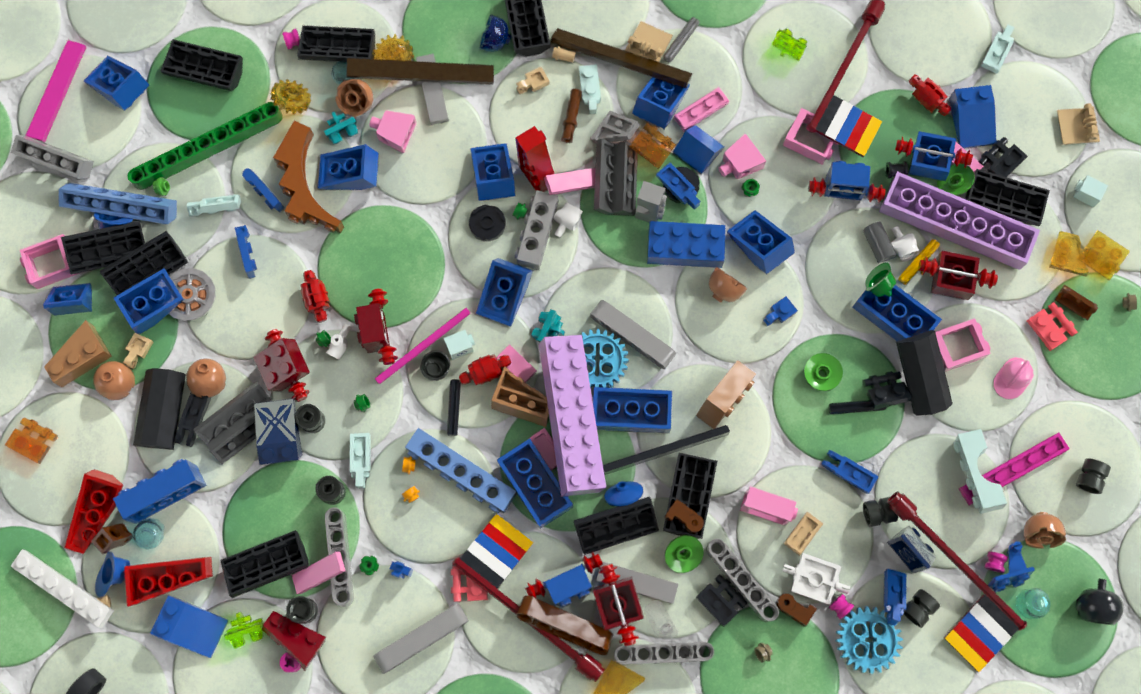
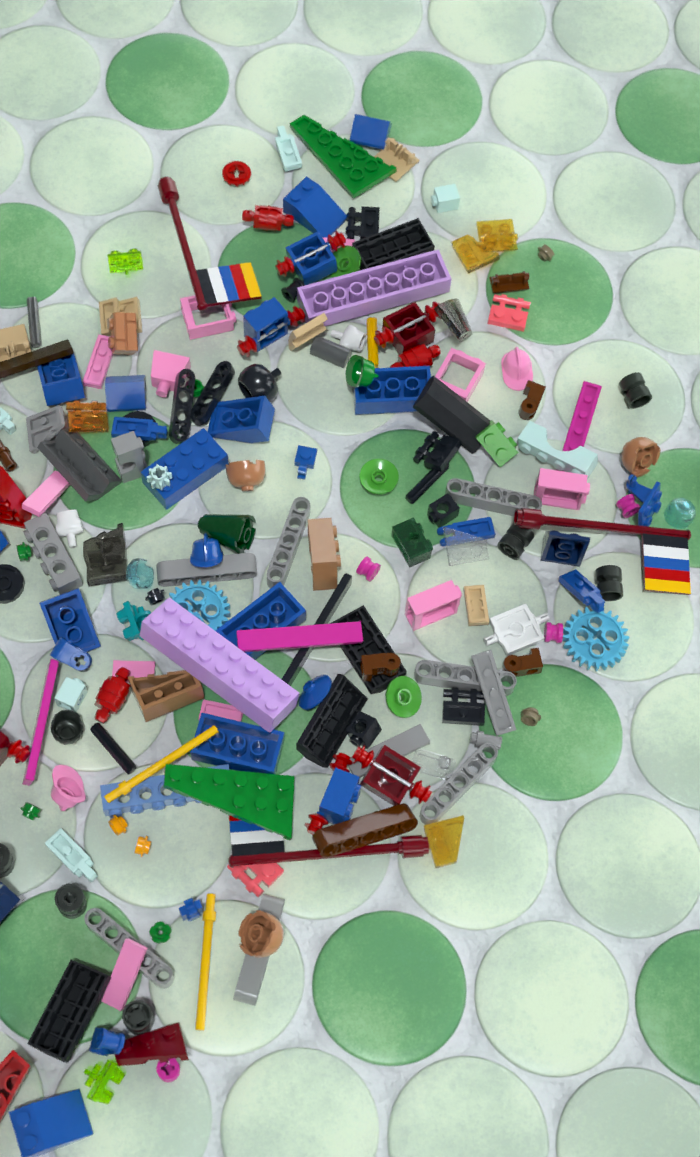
camera: 50 degrees left, 10 degrees down
none -> piece [50,637,92,670]
none -> bright pink piece [51,764,86,811]
none -> clear smoke slope [83,523,129,587]
none -> blue piece [89,1028,125,1056]
none -> tan slope [99,297,142,336]
none -> yellow bar [104,725,219,804]
none -> nougat brick [107,312,138,355]
none -> clear light blue hair [126,558,154,589]
none -> black plate [145,588,165,605]
none -> light aqua gear [147,464,172,491]
none -> green wing [163,764,295,841]
none -> black beam [169,369,195,444]
none -> blue piece [190,533,223,567]
none -> black beam [191,361,235,426]
none -> yellow bar [195,893,216,1031]
none -> dark green cone [198,514,256,554]
none -> red gear [222,161,251,187]
none -> dark pink tile [236,621,363,652]
none -> black piece [238,364,281,402]
none -> nougat cylinder [238,910,284,958]
none -> light grey beam [267,497,310,589]
none -> tan slope [288,313,328,351]
none -> green wing [290,115,397,199]
none -> black brick [345,711,382,749]
none -> blue slope [350,114,392,150]
none -> dark pink wheel [356,556,381,582]
none -> red piece [390,343,441,368]
none -> clear green brick [391,517,433,568]
none -> black brick [427,493,460,528]
none -> clear smoke slope [434,298,473,341]
none -> clear wing [443,527,489,566]
none -> light grey beam [445,478,542,516]
none -> light grey animal [470,730,502,750]
none -> light grey tile [471,649,516,736]
none -> bright green bracket [475,420,519,467]
none -> reddish brown leg [518,380,546,420]
none -> bright pink window [534,468,590,510]

